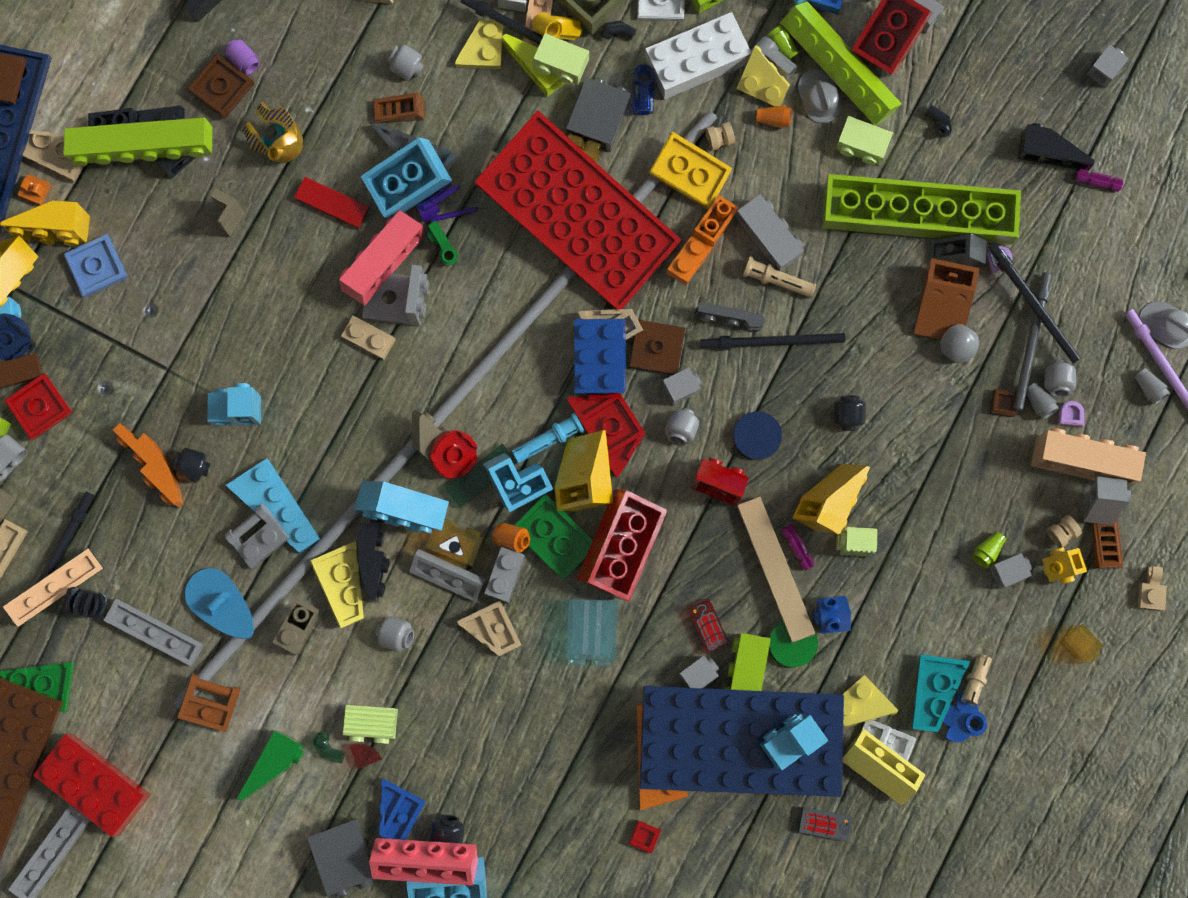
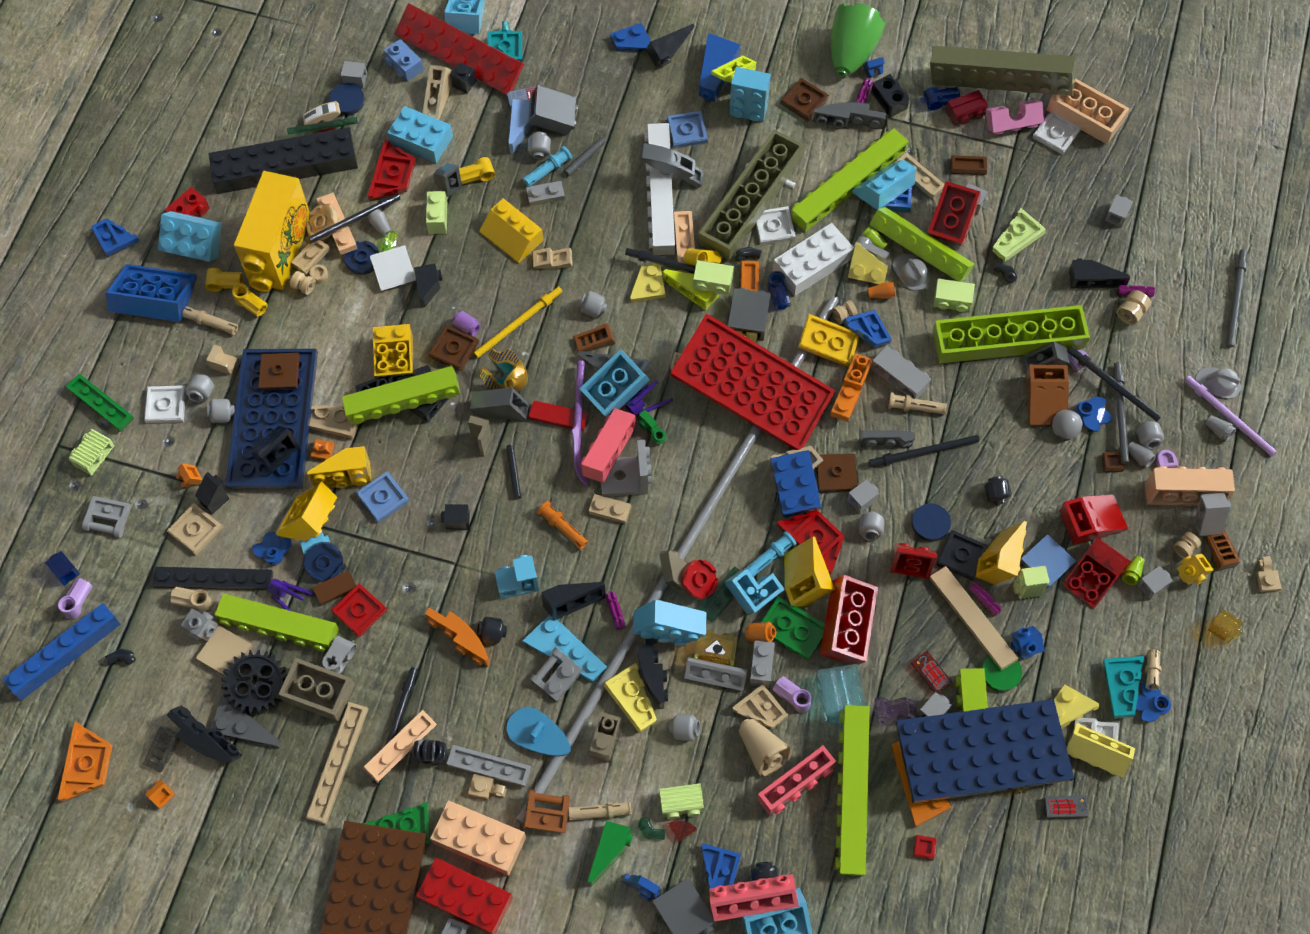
camera: 10 degrees left, 15 degrees down
medium azure brick [759,714,828,771] -> none
none -> yellow slope [372,324,413,377]
none -> light nougat brick [430,800,526,876]
none -> black brick [441,504,470,530]
none -> tan plate [468,774,507,800]
none -> dark grey slope [470,387,530,421]
none -> yellow bar [473,286,563,358]
none -> black bar [506,445,522,500]
none -> orange pin [537,501,589,550]
none -> black slope [541,582,606,621]
none -> tan pin [569,802,632,821]
none -> medium lavender piece [571,360,589,486]
none -> magenta axle [606,592,626,630]
none -> blue wing [621,873,660,902]
none -> tan cone [739,719,792,776]
none -> orange tile [740,261,759,291]
none -> coral brick [757,745,836,816]
none -> lavender piece [773,676,811,713]
none -> lime brick [835,705,870,876]
none -> blue wing [843,310,892,348]
none -> clear purple brick [874,697,917,725]
none -> black tile [936,530,988,581]
none -> yellowish green wing [993,208,1046,262]
none -> medium blue tile [1020,534,1076,588]
none -> red slope [1059,495,1128,545]
none -> red slope [1062,537,1131,609]
none -> blue plate [1075,397,1113,432]
none -> tan wheel [1116,290,1151,325]

